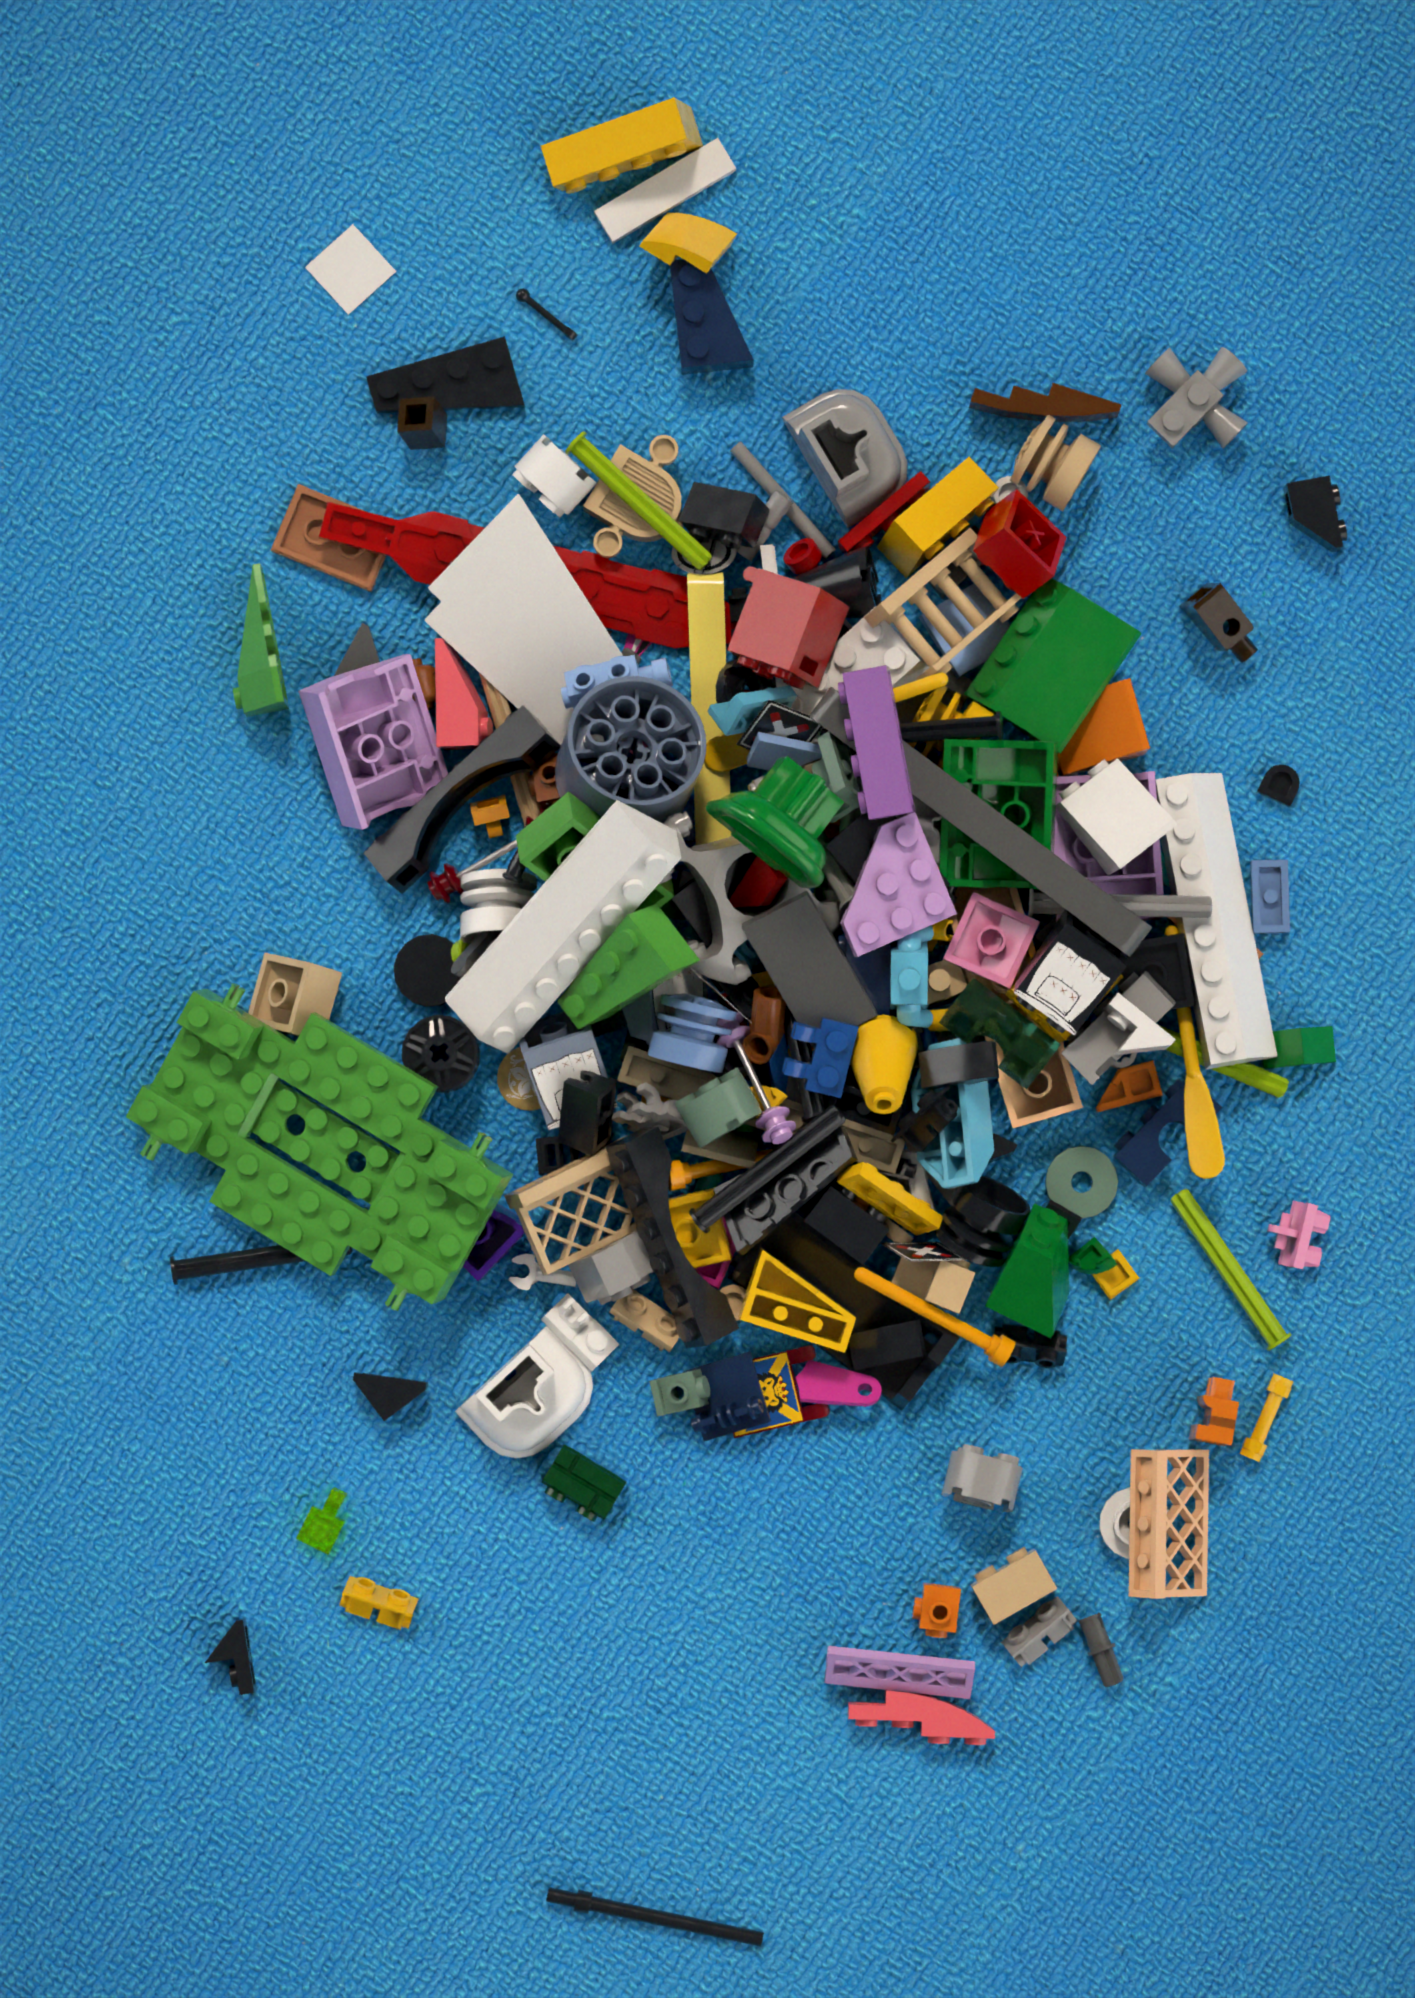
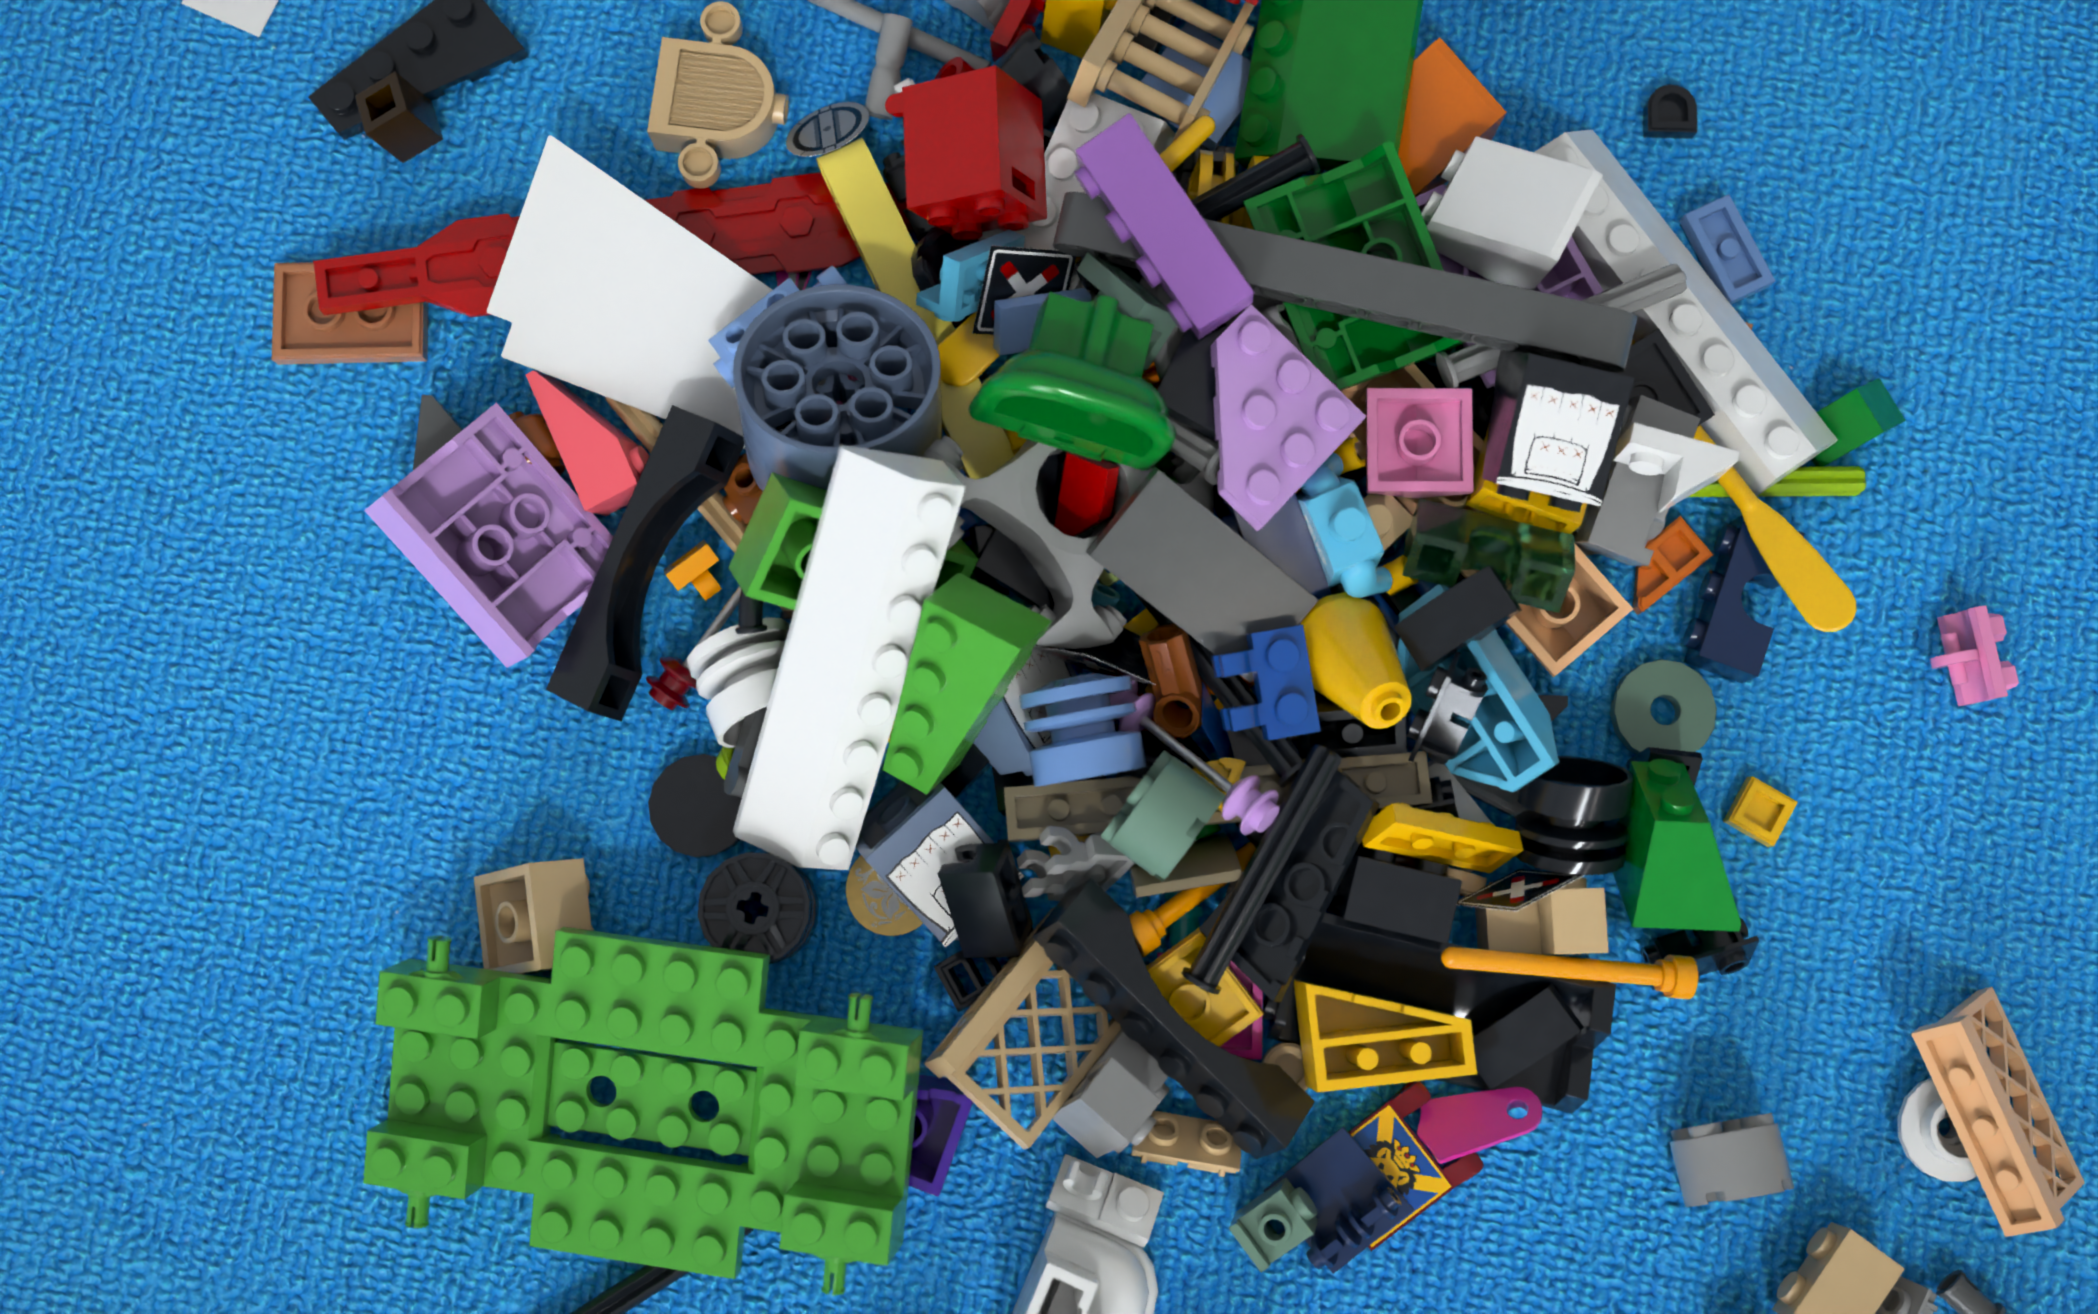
camera: 25 degrees left, 5 degrees down
bright green wedge [233,563,289,717] -> none
white bar [509,1254,576,1290] -> none
white brick [512,434,597,517] -> none
lime axle [565,431,712,570] -> none
black brick [679,482,770,549] -> none
green tile [1068,1237,1118,1274] -> none
lime axle [1170,1189,1292,1351] -> none
orange hips [1189,1377,1239,1446] -> none
yellow bar [1239,1373,1294,1462] -> none

